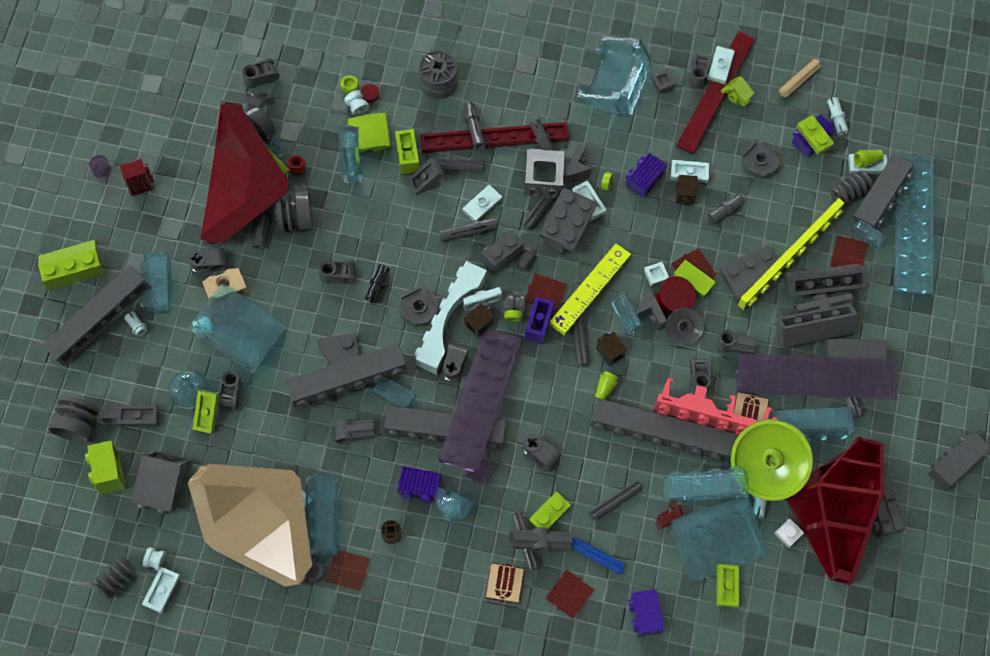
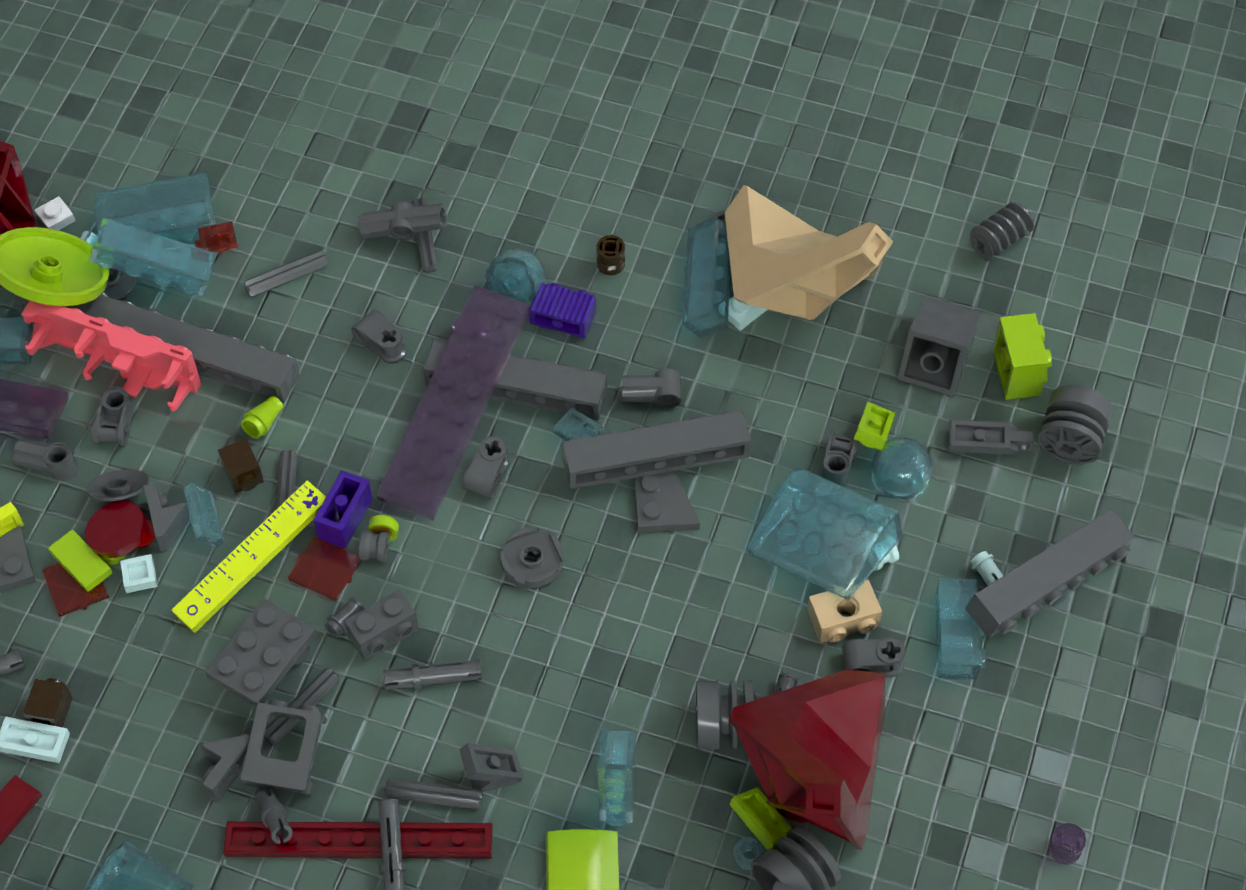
camera: 170 degrees left, 10 degrees down
lime slope [38,240,104,291] -> none
dark red brick [119,158,154,196] -> none
light aqua plate [142,567,180,614] -> none
light aqua wheel [143,547,166,571] -> none
red plate [287,155,306,174] -> none
dark grey piece [319,260,356,284] -> none
clear red piece [325,549,370,591] -> none
black pin [365,264,390,303] -> none
lime brick [395,129,419,175] -> none
light aqua arch [414,261,487,375] -> none
light aqua plate [462,185,502,221] -> none
light aqua plate [463,287,502,312] -> none
dark brown brick [464,303,495,338] -> none
piece [485,563,524,604] -> none
lime plate [529,491,571,529] -> none
clear red piece [545,570,594,619] -> none
light aqua plate [571,180,607,221] -> none
blue axle [571,537,625,574] -> none
lime tile [601,172,614,191] -> none
dark purple brick [625,153,667,198] -> none
dark purple brick [628,589,665,637] -> none
lime plate [717,564,739,608] -> none
piece [733,392,769,421] -> none

